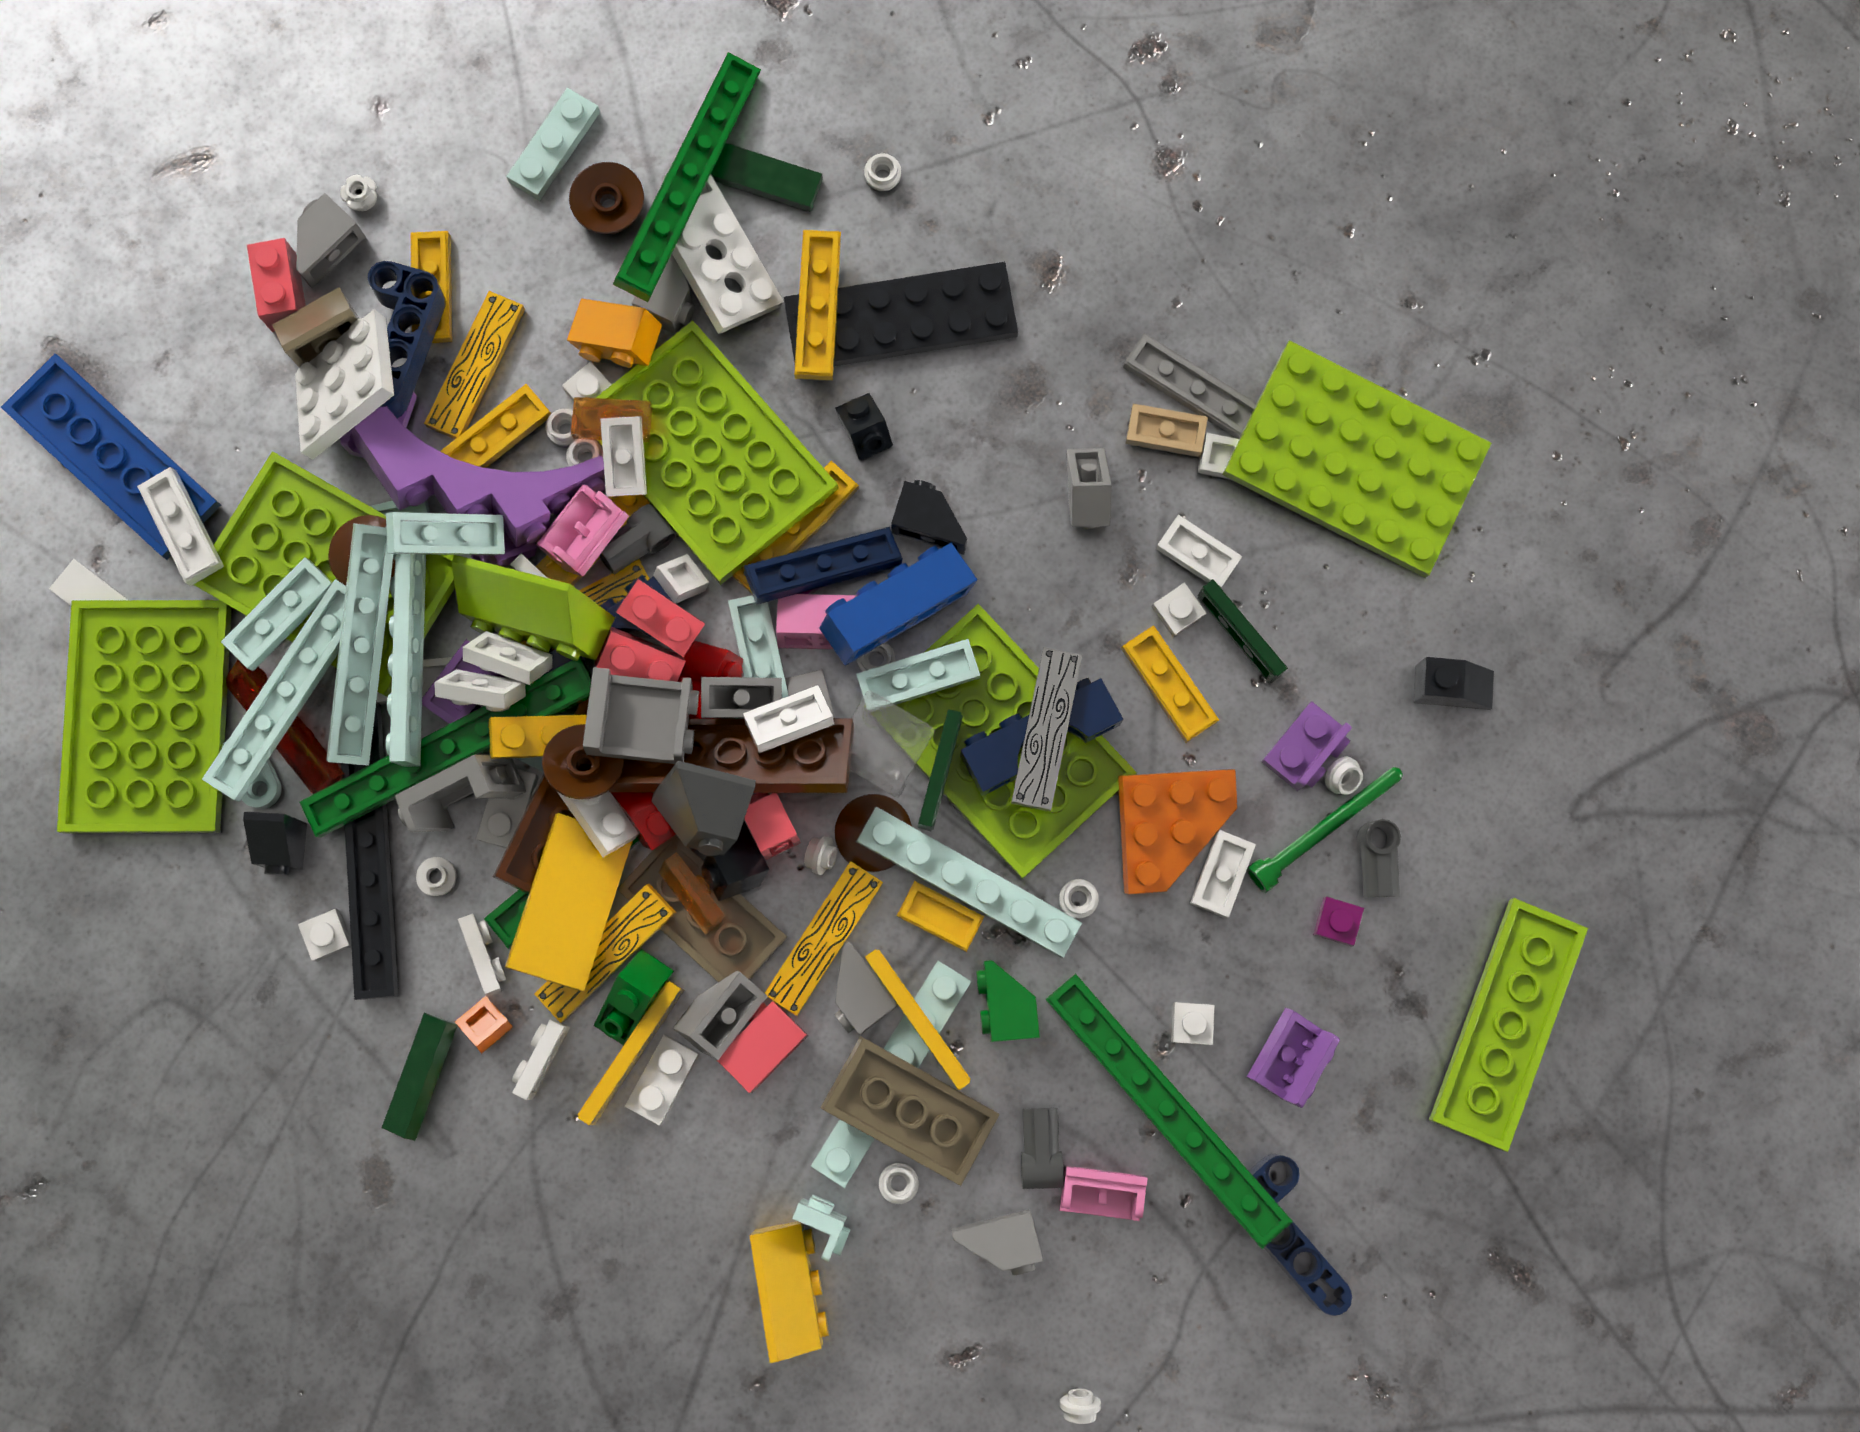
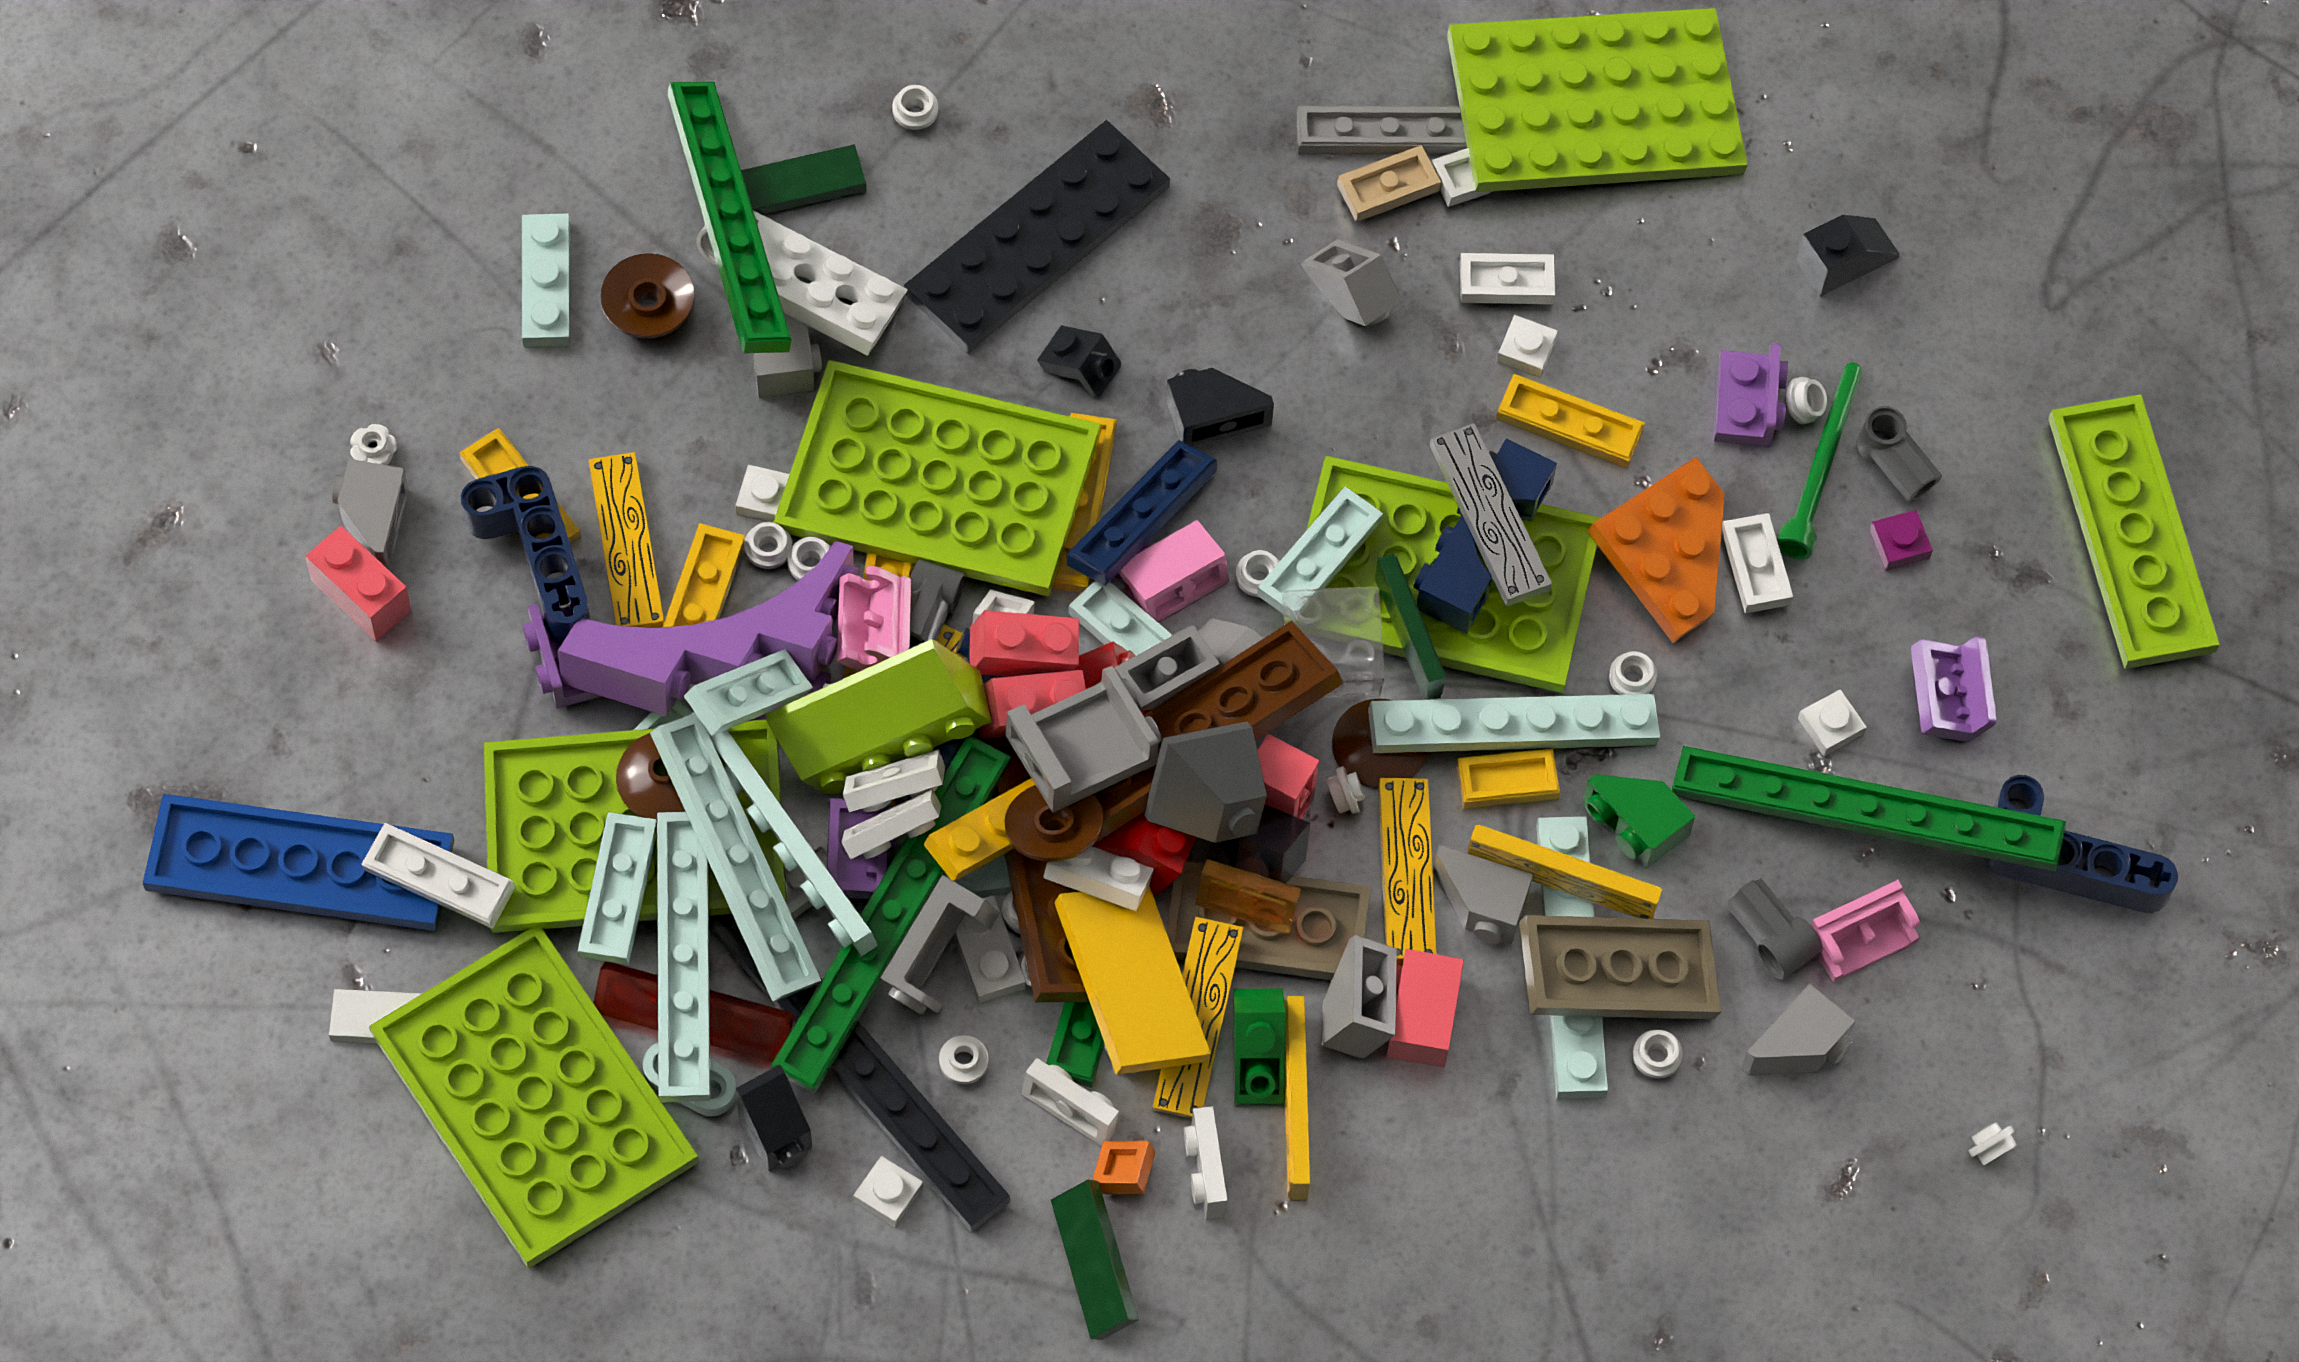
camera: 35 degrees left, 15 degrees down
dark tan slope [272,287,360,367] -> none
white plate [295,309,394,460] -> none
light orange brick [567,298,662,368] -> none
clear orange plate [571,397,653,443] -> none
white plate [600,416,647,497] -> none
white plate [625,1035,700,1126] -> none
white plate [743,685,834,753] -> none
yellow slope [749,1222,829,1363] -> none
light aqua bracket [792,1195,851,1262] -> none
yellow tile [794,230,841,380] -> none
blue brick [819,542,978,666] -> none
dark green tile [1198,579,1288,683] -> none

